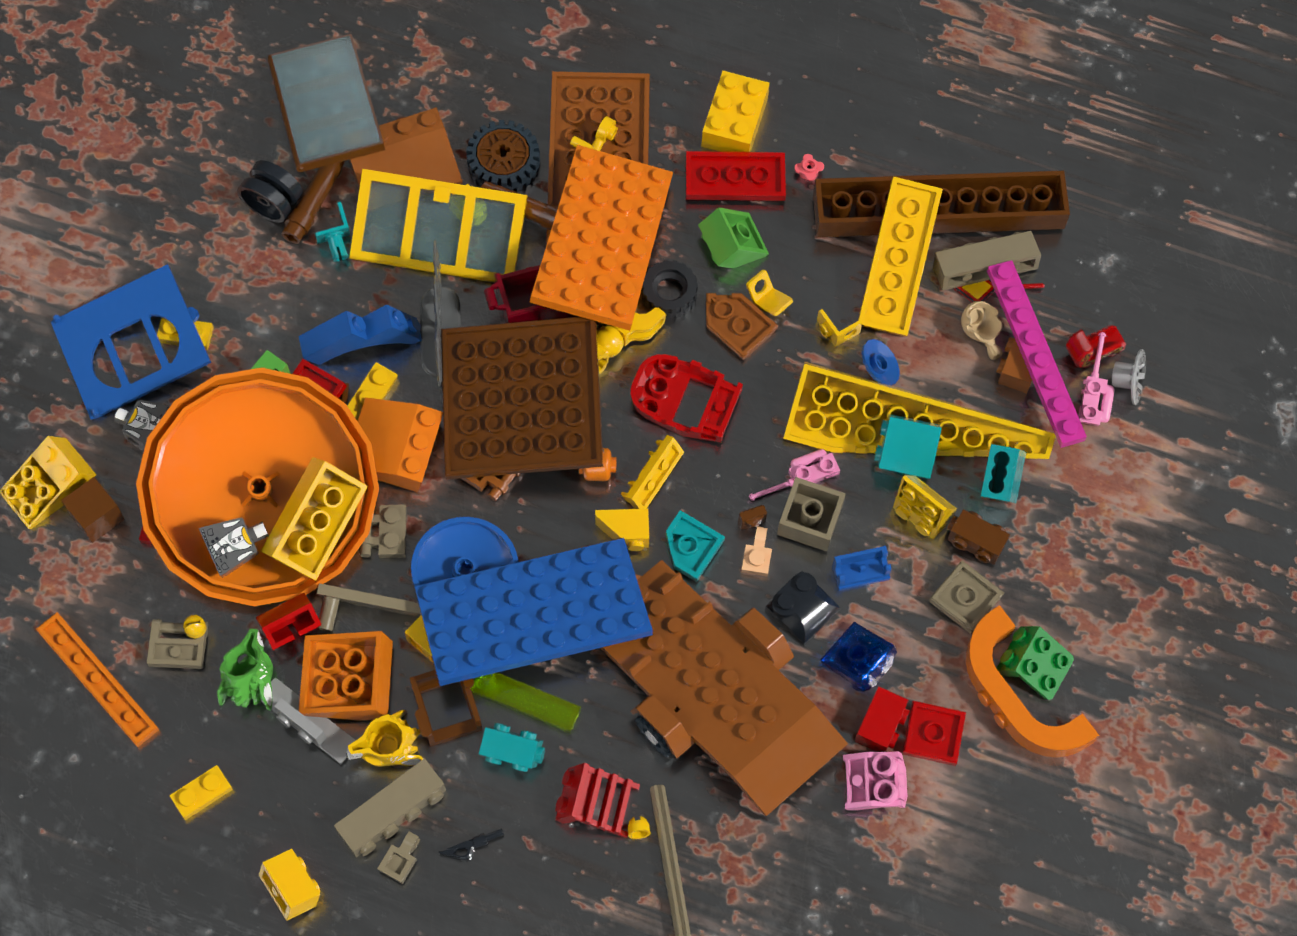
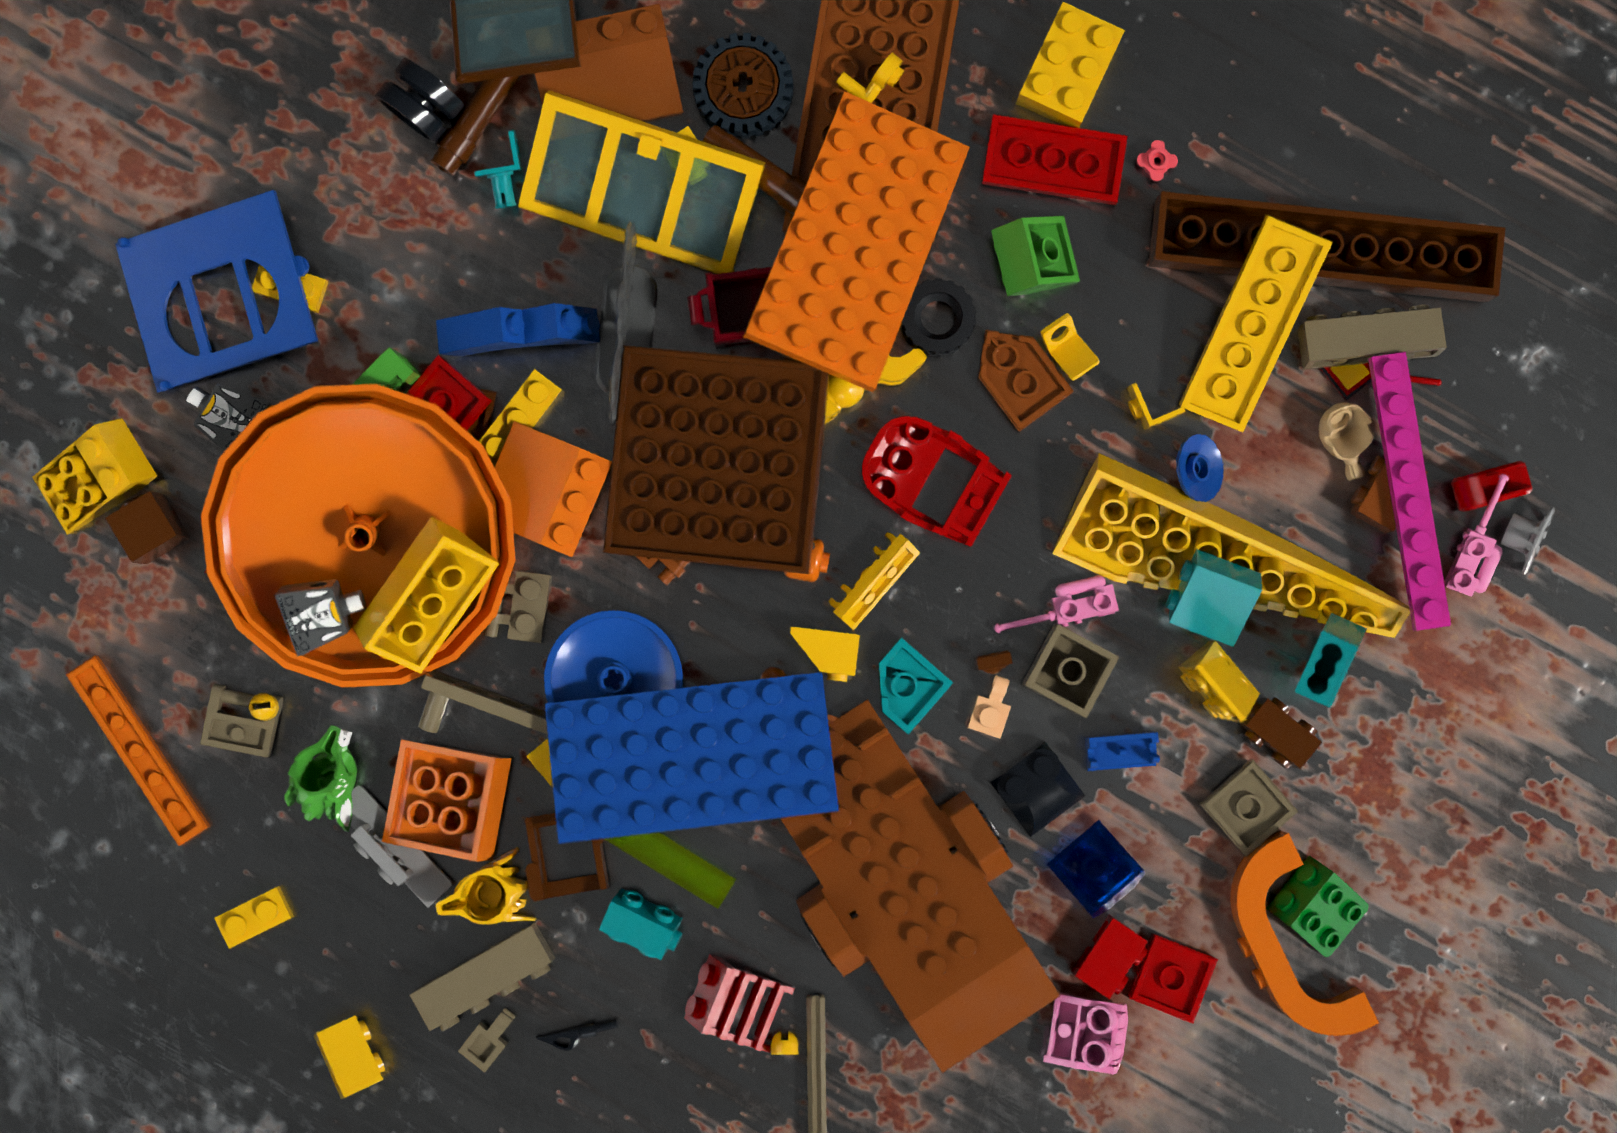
camera: 10 degrees right, 20 degrees up
red piece [256,593,322,650] -> none

